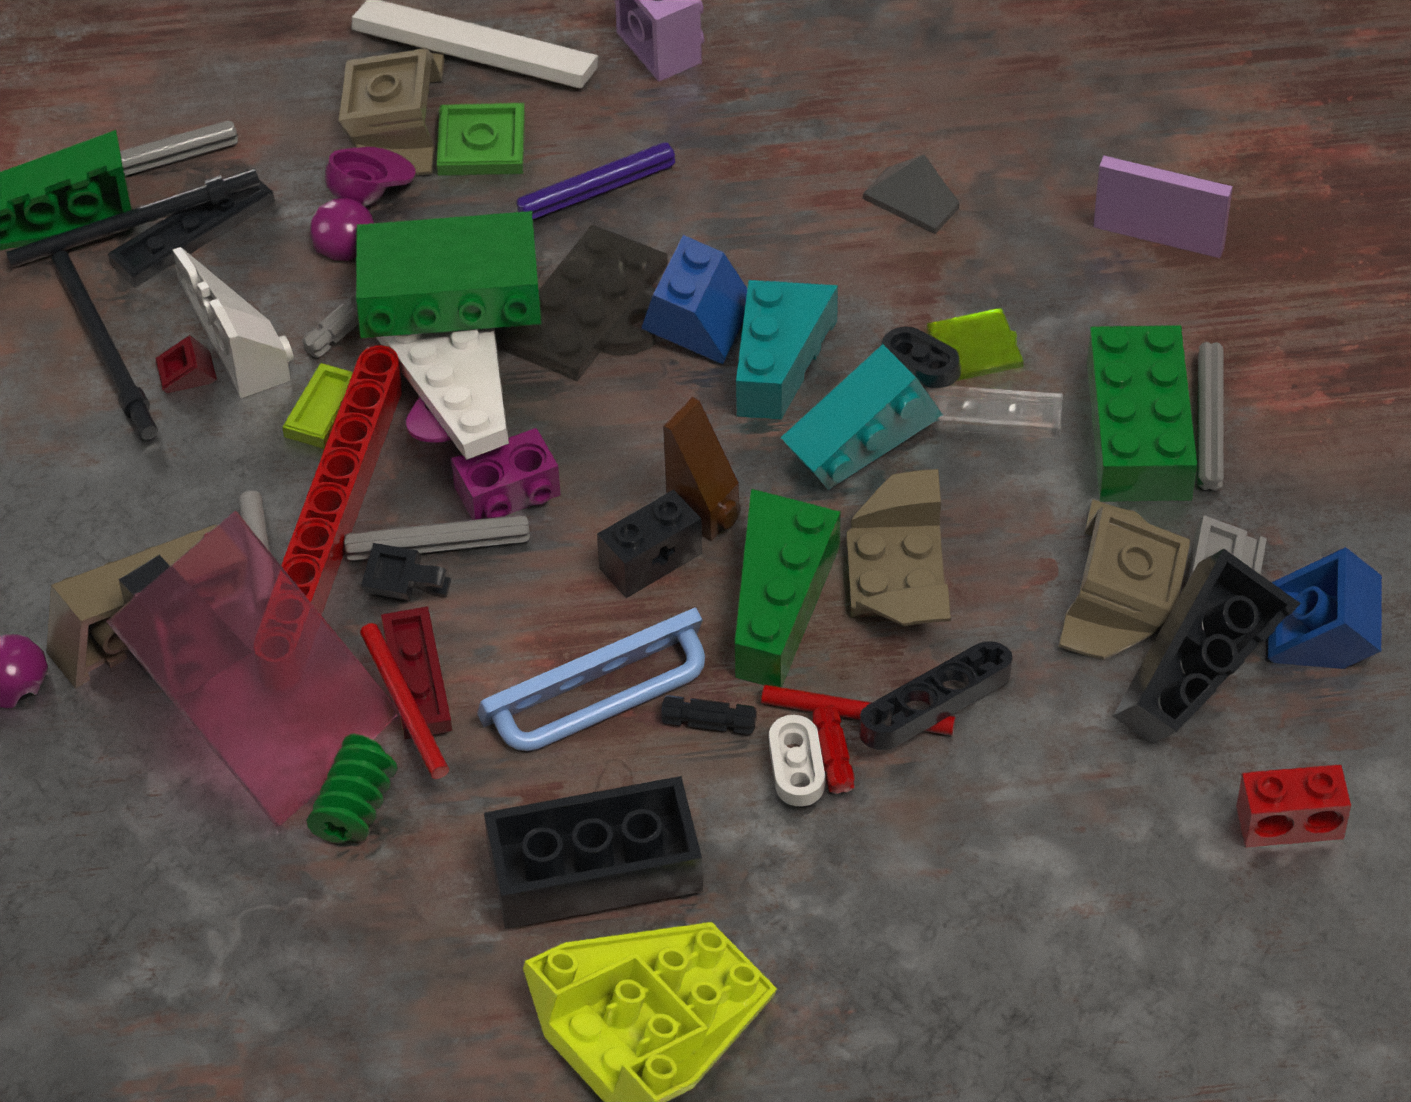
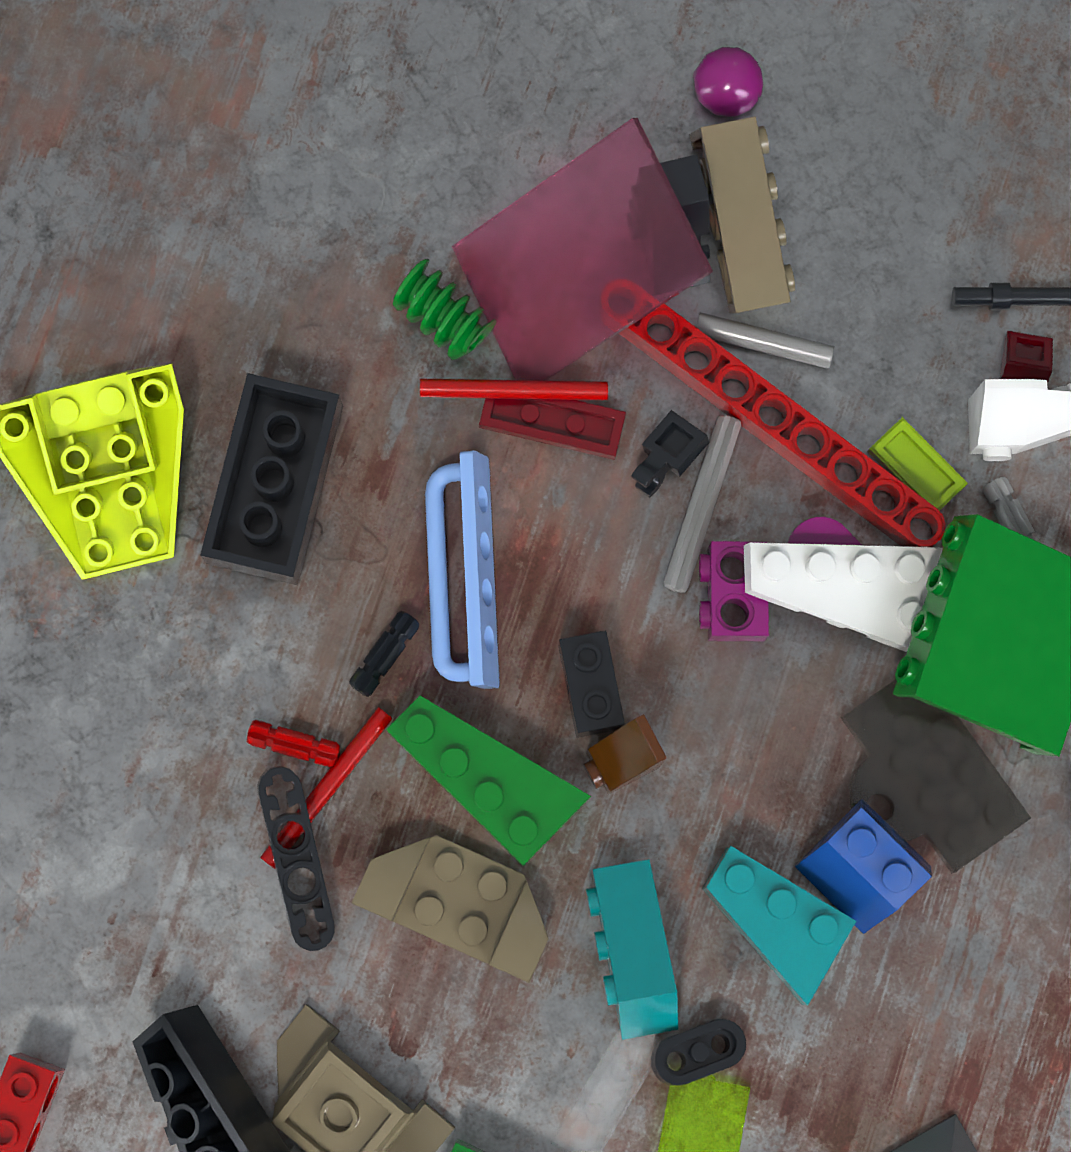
camera: 110 degrees right, 30 degrees up
white plate [769,715,825,806] -> none

